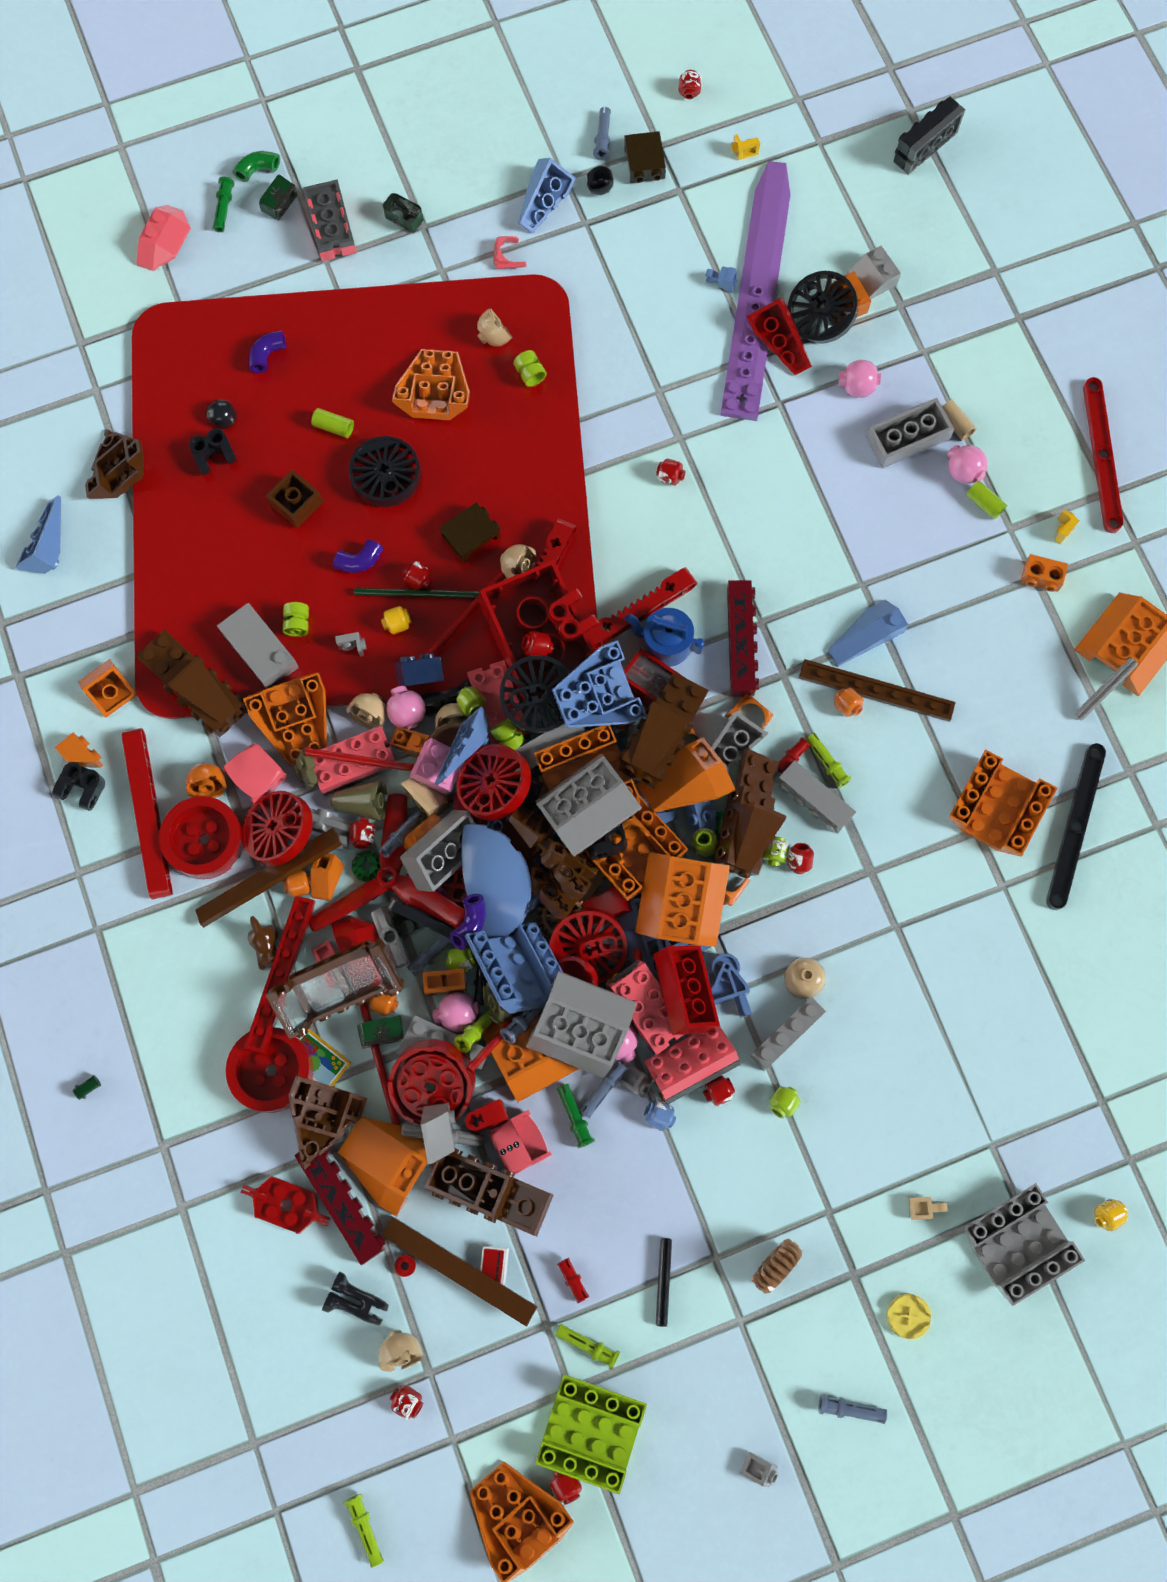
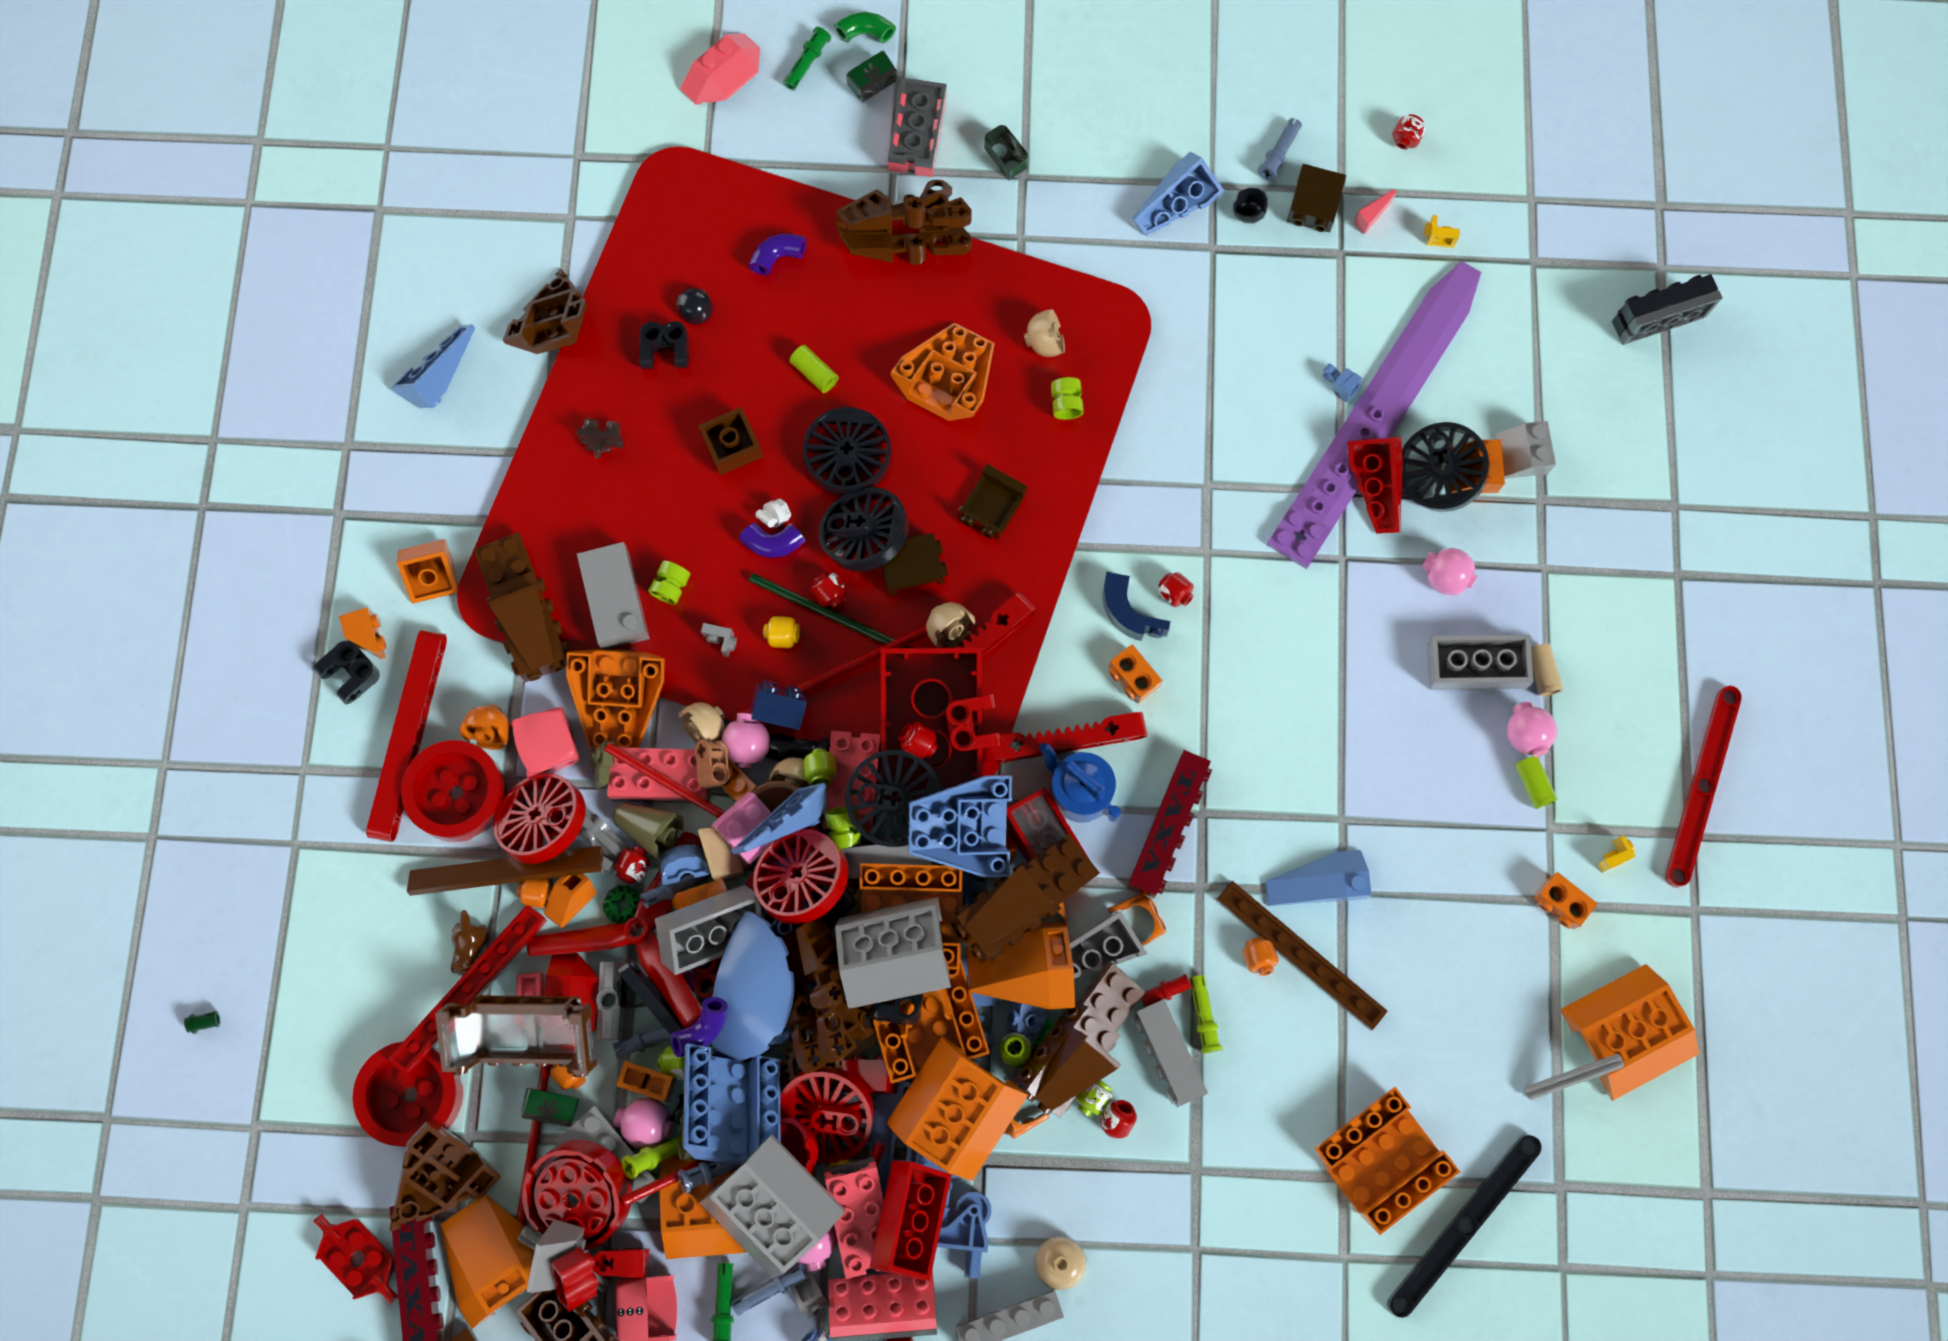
camera: 20 degrees right, 0 degrees up
sticker [301,1029,352,1086] -> none
coral helmet [493,236,527,269] -> none
none -> red brick [551,1247,599,1312]
none -> clear smoke hips [577,418,624,458]
none -> medium blue cylinder [660,844,711,886]
none -> nougat piece [695,740,730,789]
none -> white piece [756,498,791,528]
none -> black piece [819,487,909,571]
none -> reddish brown piece [836,179,972,265]
none -> dark brown panel [958,464,1028,540]
none -> dark blue arch [1102,572,1171,641]
none -> orange brick [1108,644,1163,704]
none -> coral slope [1354,189,1397,234]

